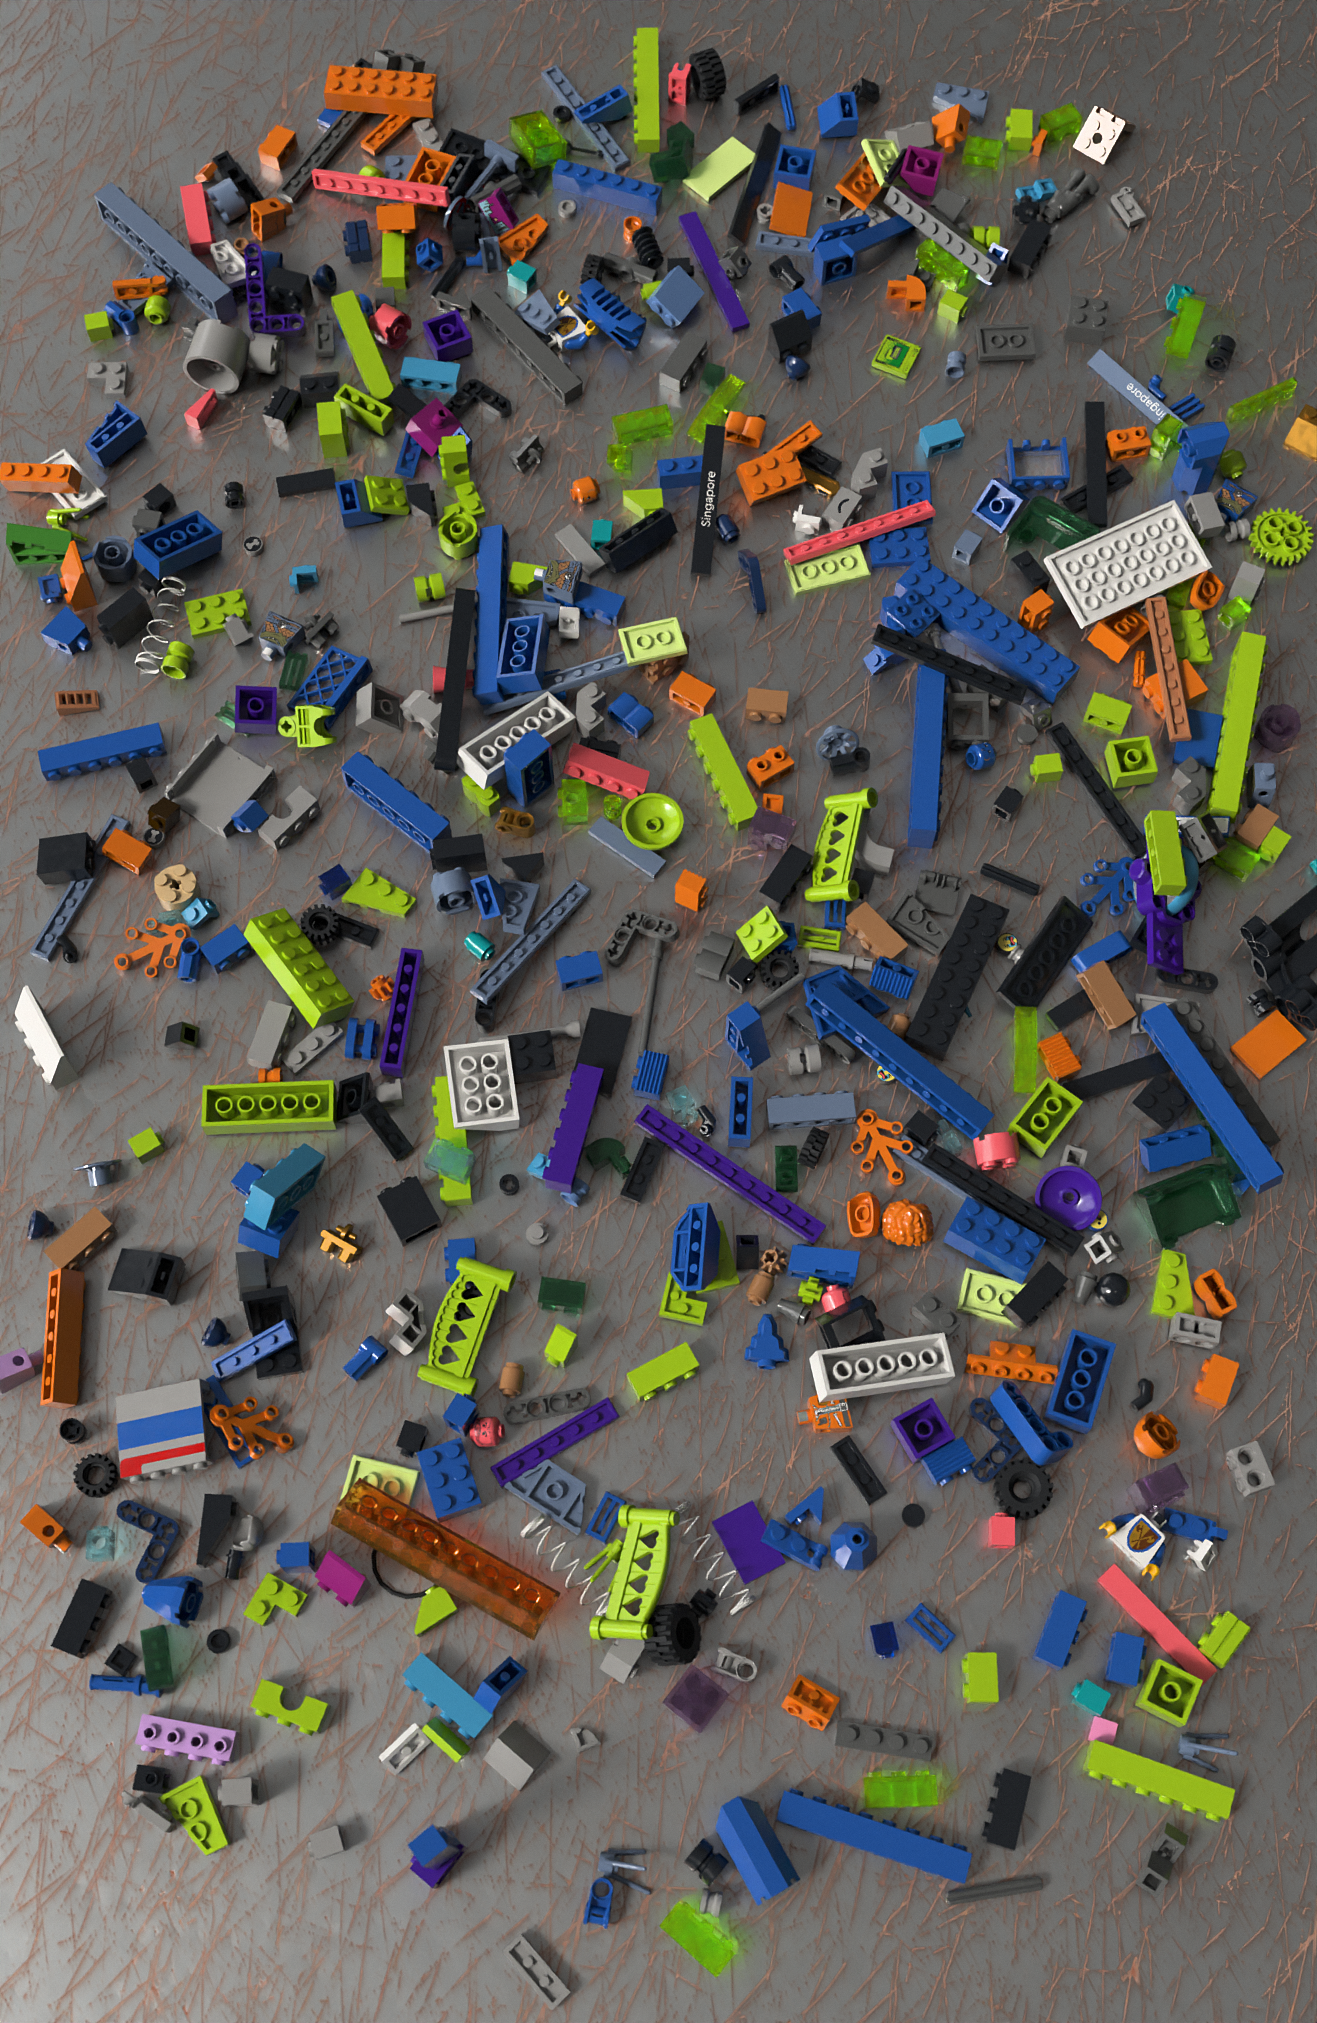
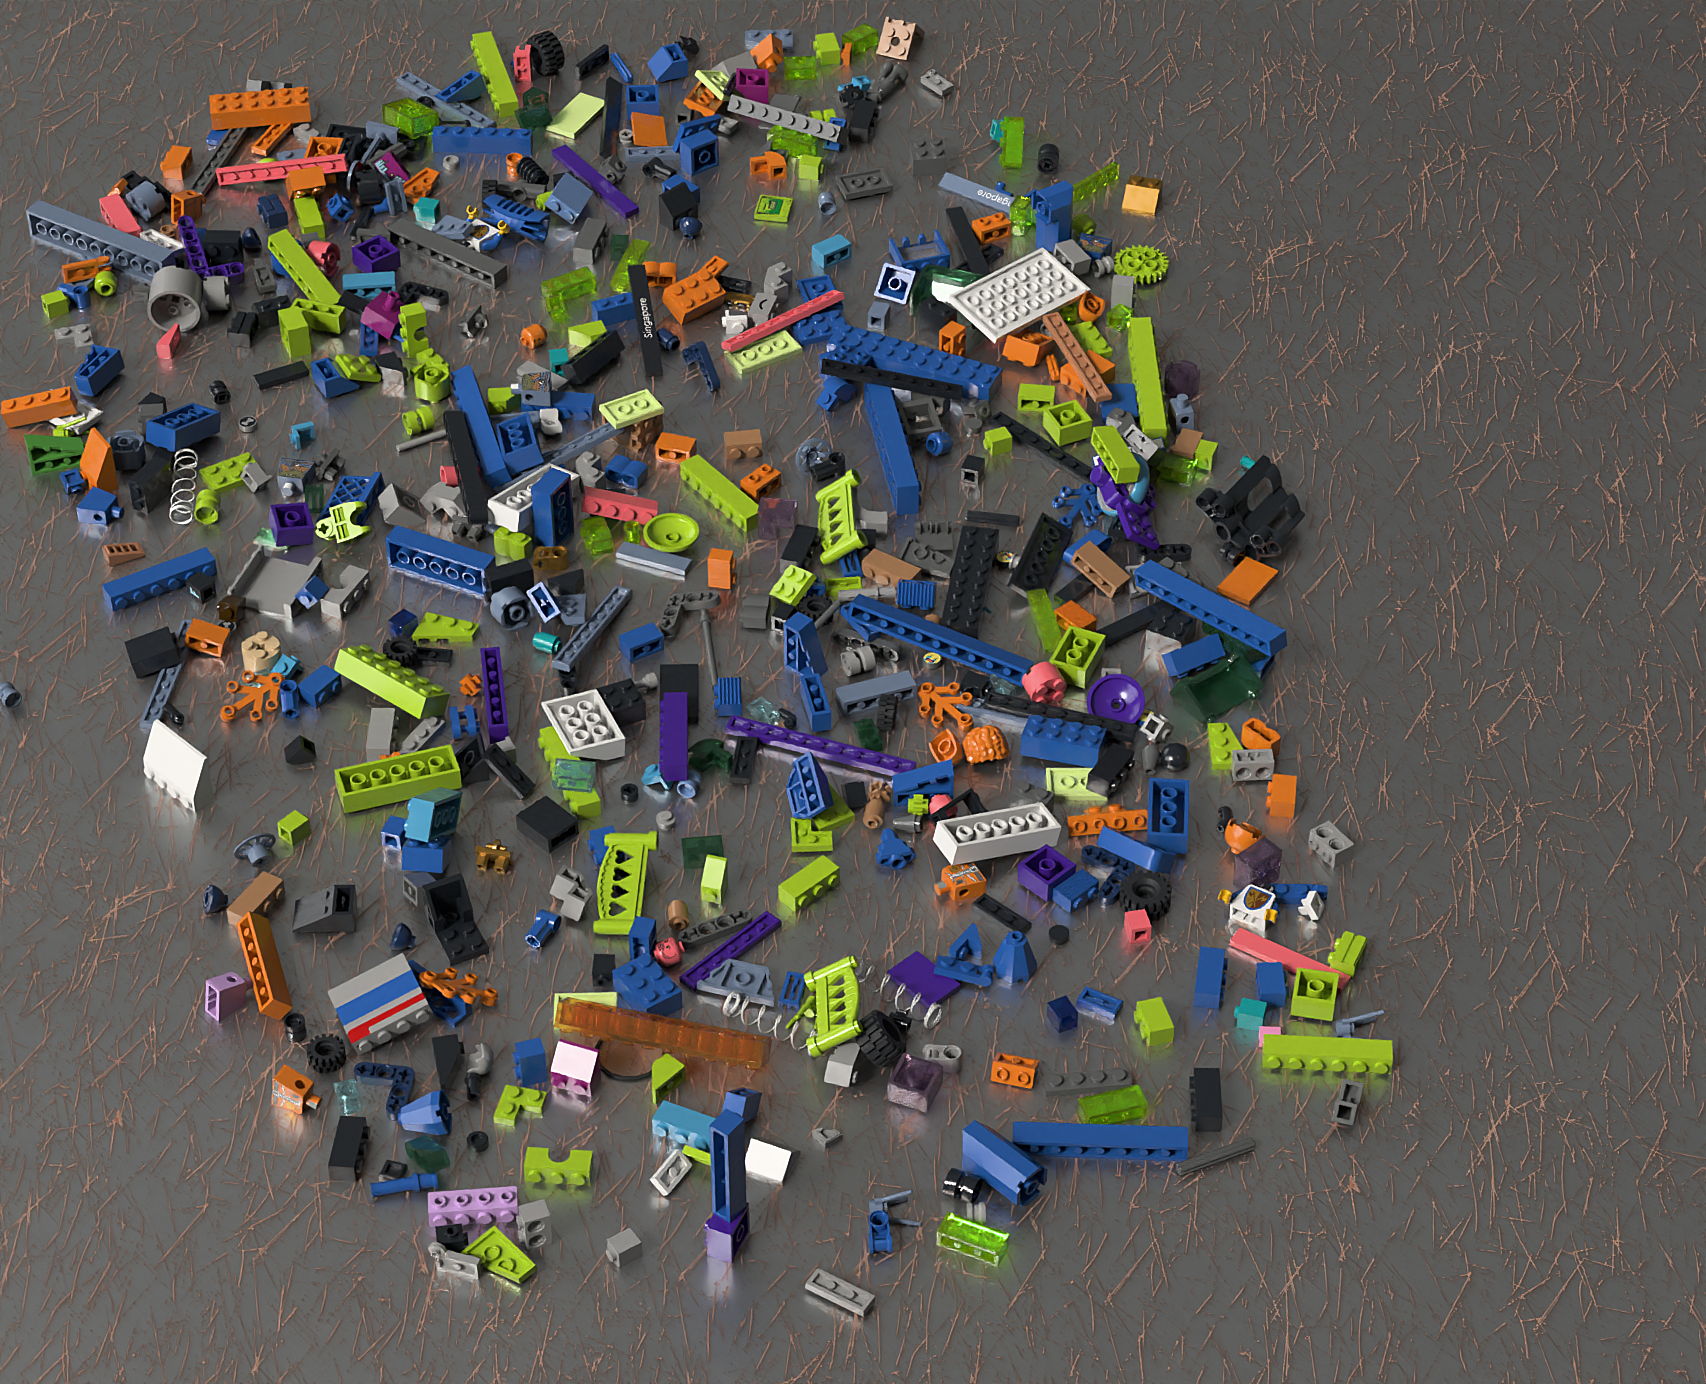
camera: 15 degrees left, 25 degrees down
tile [211,1319,297,1383] -> none
blue tile [839,215,915,257] -> none

